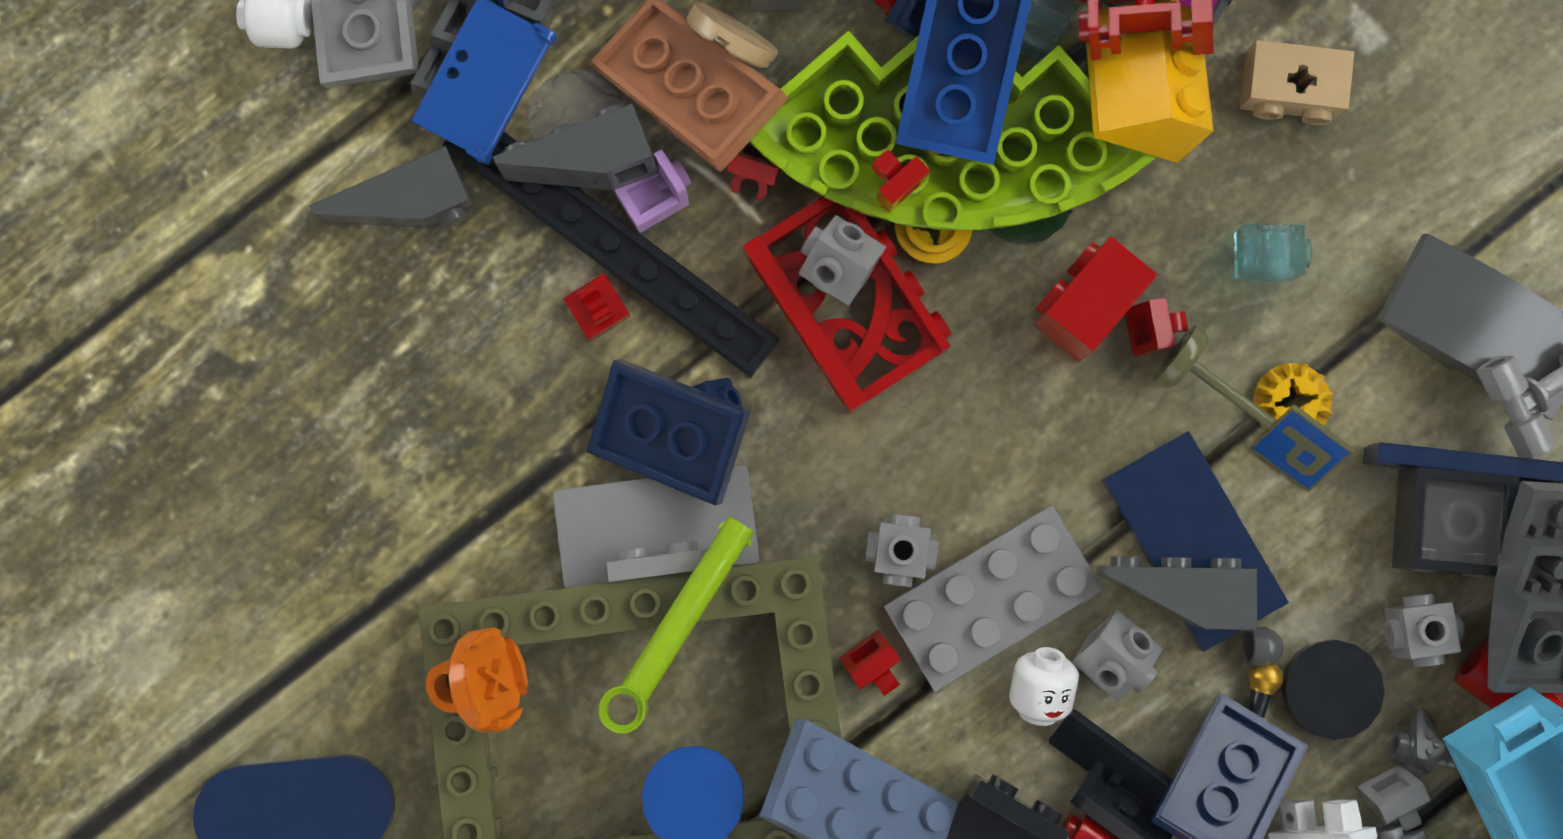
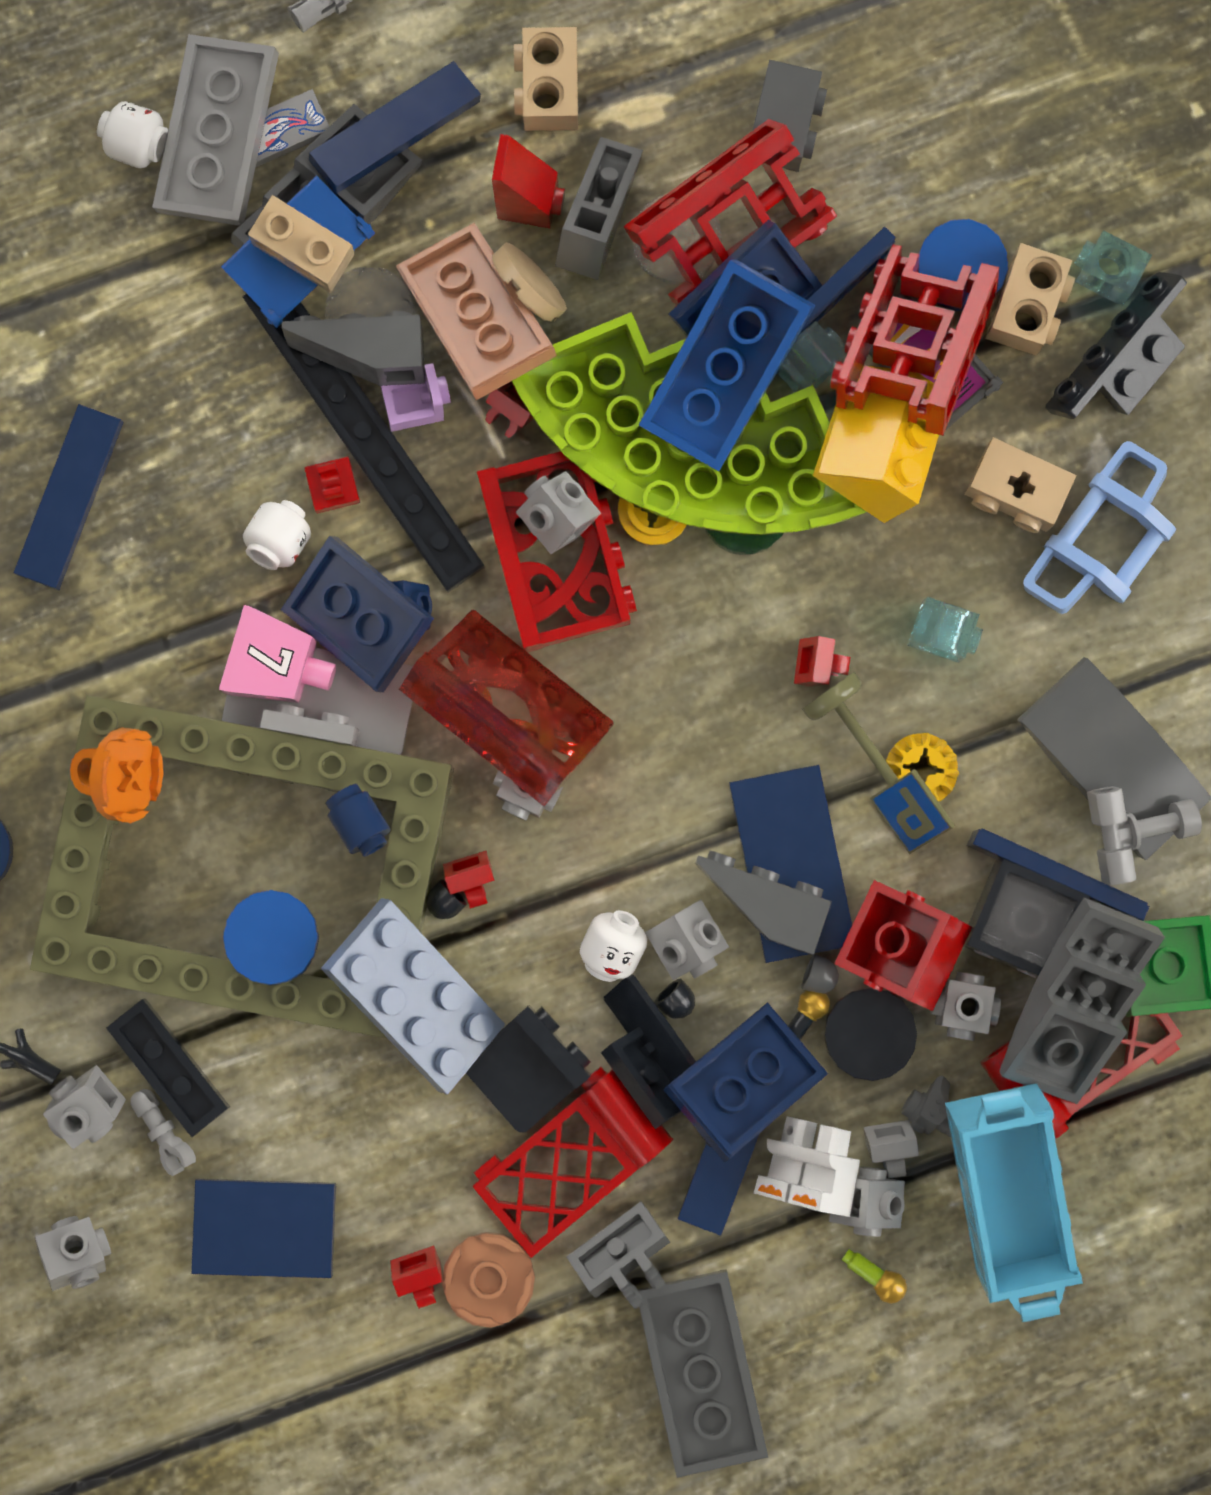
camera: 15 degrees right, 0 degrees up
dark grey slope [309,146,477,229] -> none
lime piece [599,516,754,733] -> none
red tile [871,149,930,213] -> none
light grey plate [883,505,1104,692] -> none
red brick [1033,236,1158,362] -> none
none -> dark blue tile [13,404,124,590]
none -> bright pink torso [219,605,336,703]
none -> white head [243,500,311,570]
none -> tan brick [248,195,355,293]
none -> dark blue brick [325,784,391,857]
none -> clear red fence [399,610,614,807]
none -> black hinge [427,879,467,919]
none -> black hinge [654,978,695,1019]
none -> red brick [834,880,973,1011]
none -> light blue bar [1023,441,1176,614]

